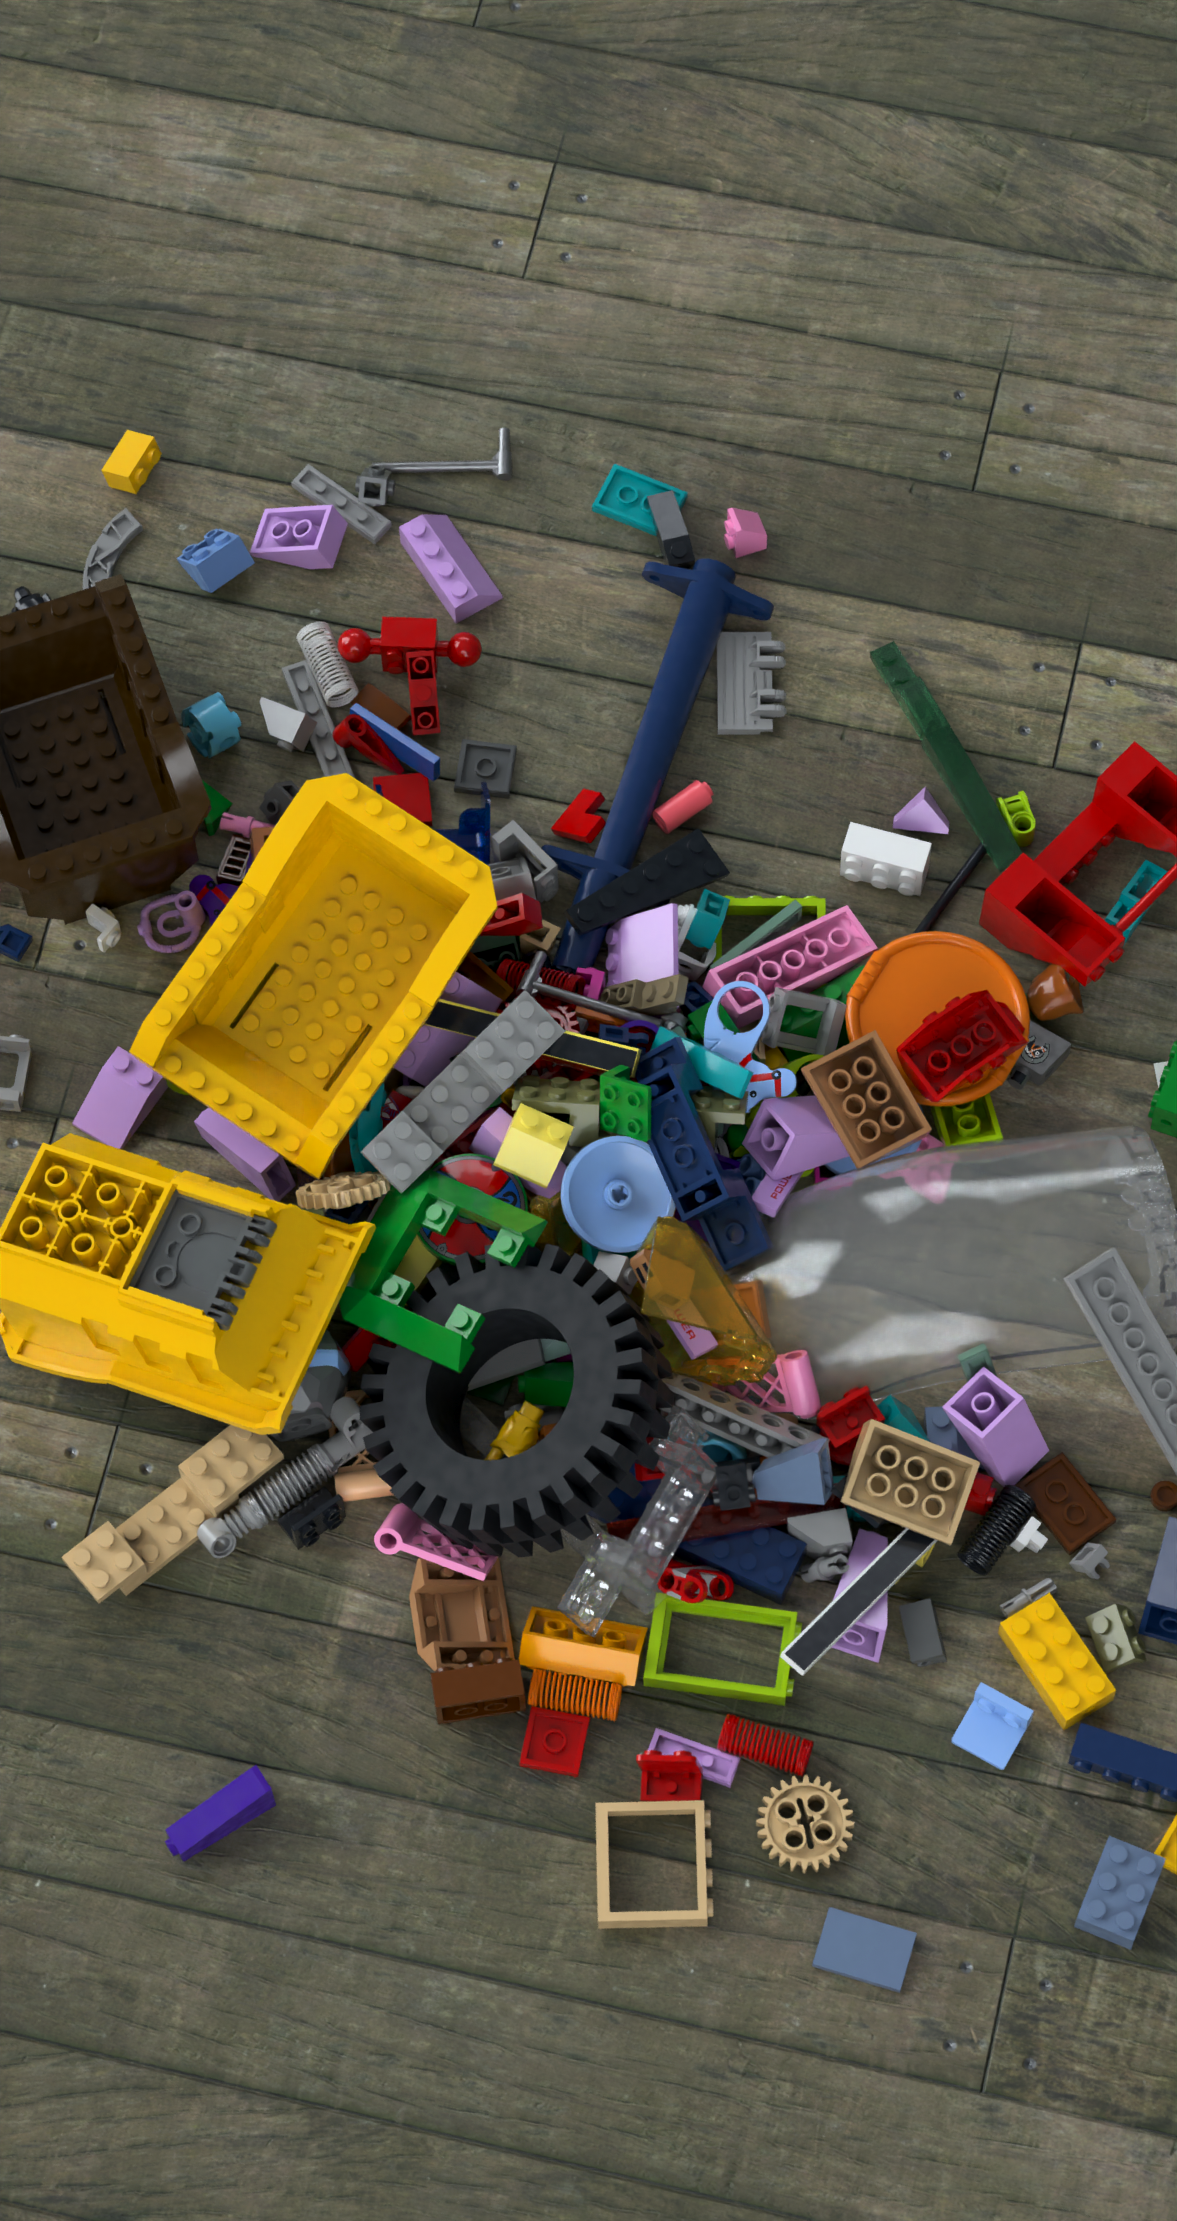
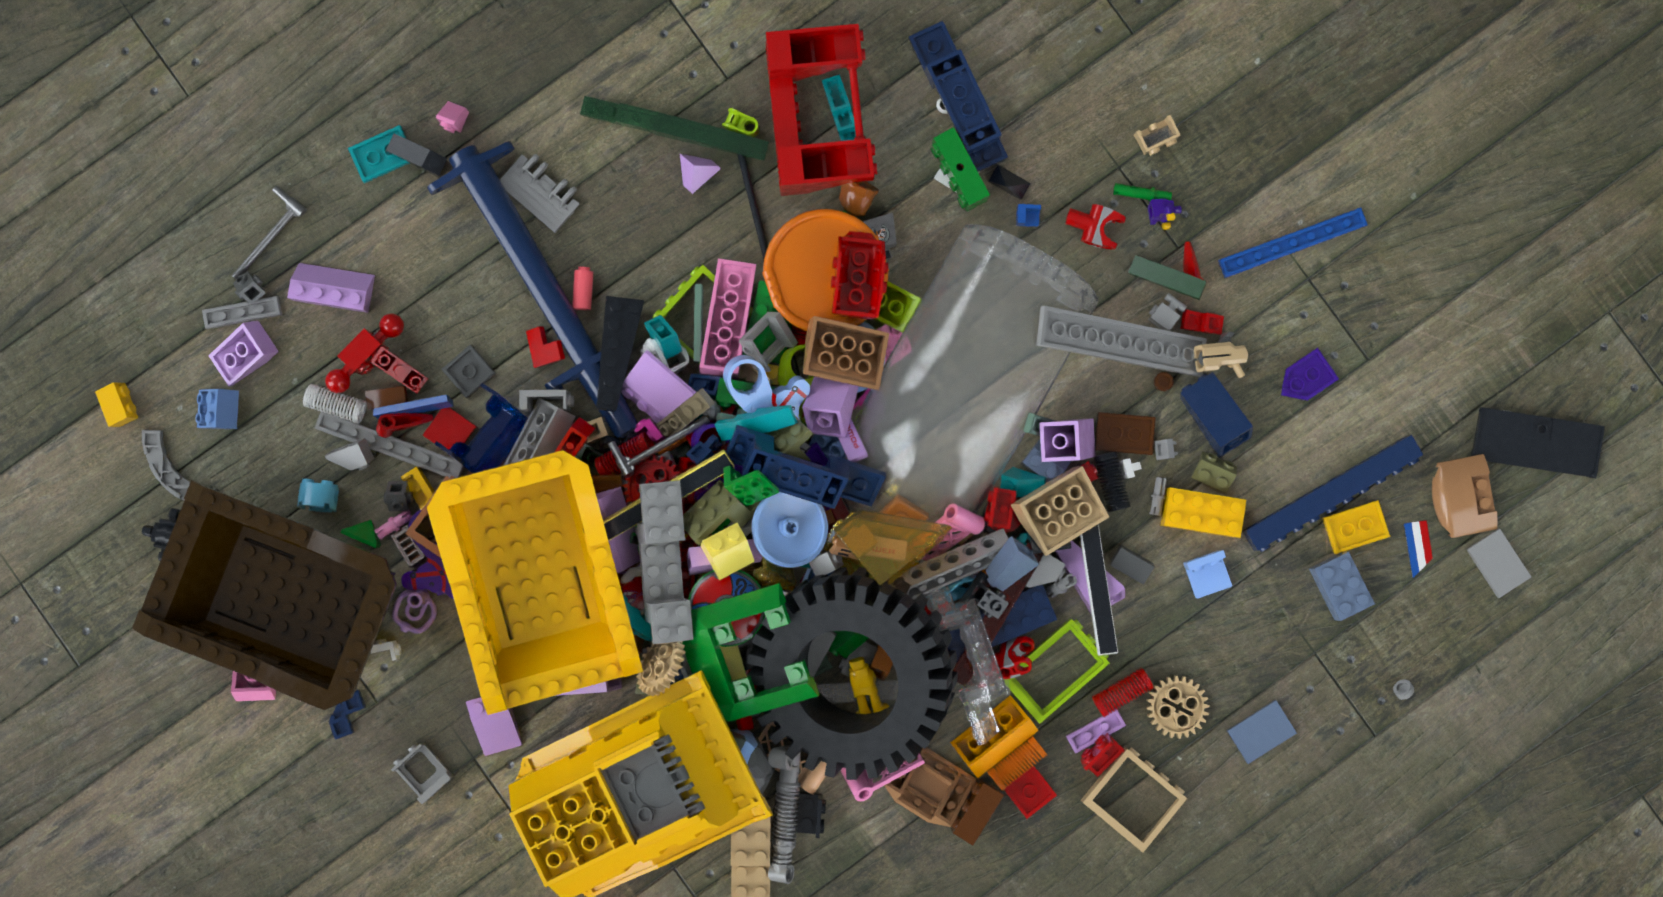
camera: 55 degrees left, 20 degrees up
white piece [840,822,932,896] -> none
none -> light grey tile [1393,679,1414,700]

